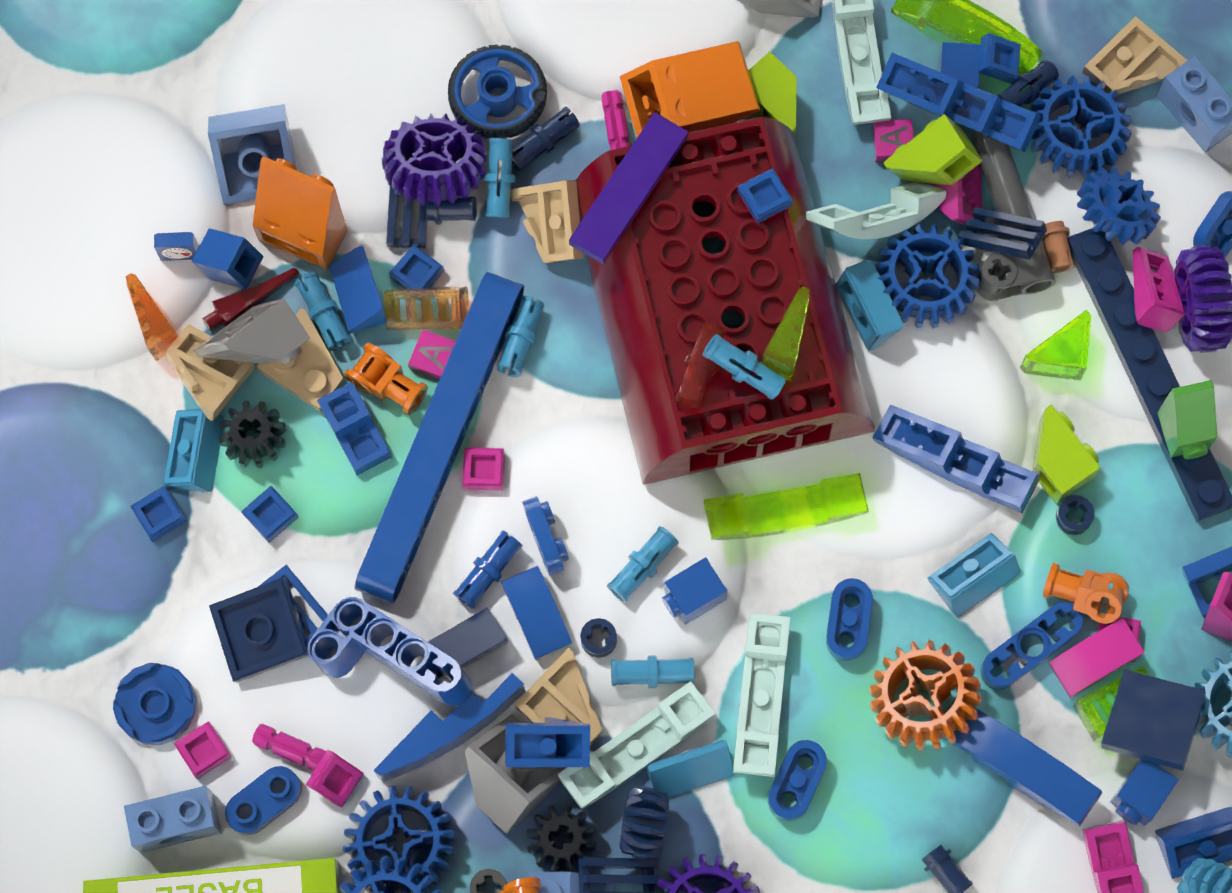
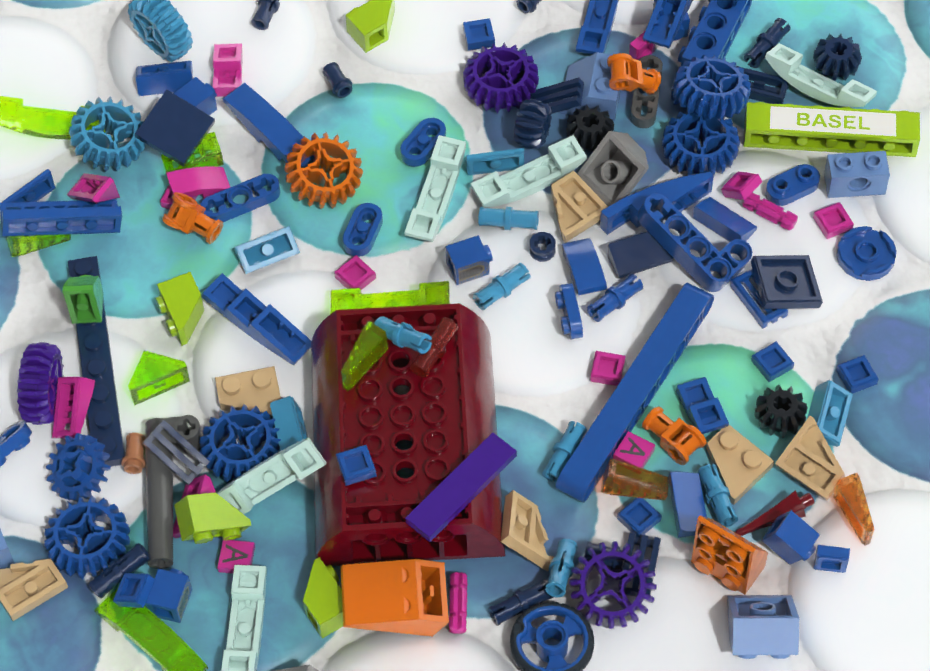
camera: 170 degrees left, 15 degrees down
light grey slope [193,298,310,364] -> none
blue slope [505,717,590,767] -> none
blue slope [876,52,1041,152] -> none
dark blue bush [1055,495,1094,535] -> none
none -> tan wing [215,366,281,417]
none -> dark pink tile [334,255,376,295]
none -> blue slope [693,197,757,242]

